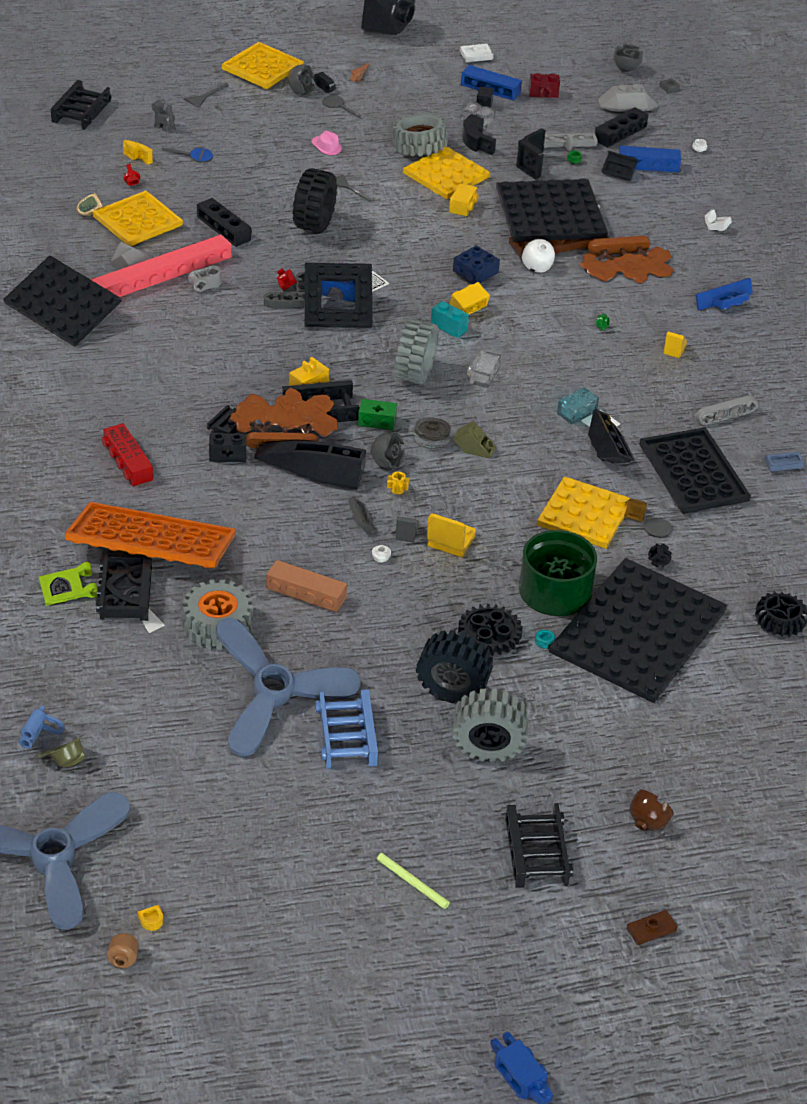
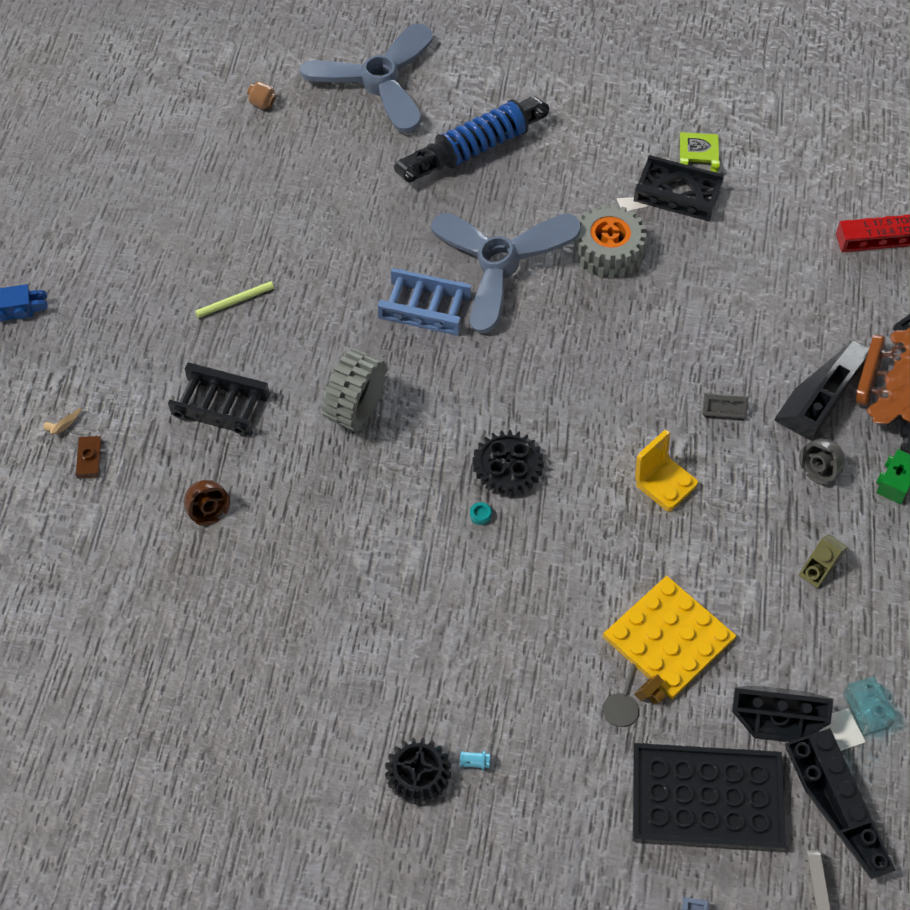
camera: 115 degrees right, 15 degrees up
medium blue piece [19,706,65,748] -> none
olive piece [36,735,85,767] -> none
orange plate [65,502,236,568] -> none
yellow tile [137,904,163,931] -> none
black brick [209,433,247,463] -> none
nougat brick [266,560,348,612] -> none
white plate [372,545,391,563] -> none
yellow gear [387,471,410,494] -> none
dark grey slope [395,516,419,543] -> none
clear smoke piece [414,417,451,449] -> none
black wheel [416,630,493,703] -> none
dark green wheel [519,530,597,616] -> none
black plate [549,558,727,703] -> none
black gear [648,543,672,567] -> none
none -> tan bar [43,407,82,434]
none -> piece [394,96,549,183]
none -> medium azure pin [460,751,491,771]
none -> black wedge [784,728,895,880]

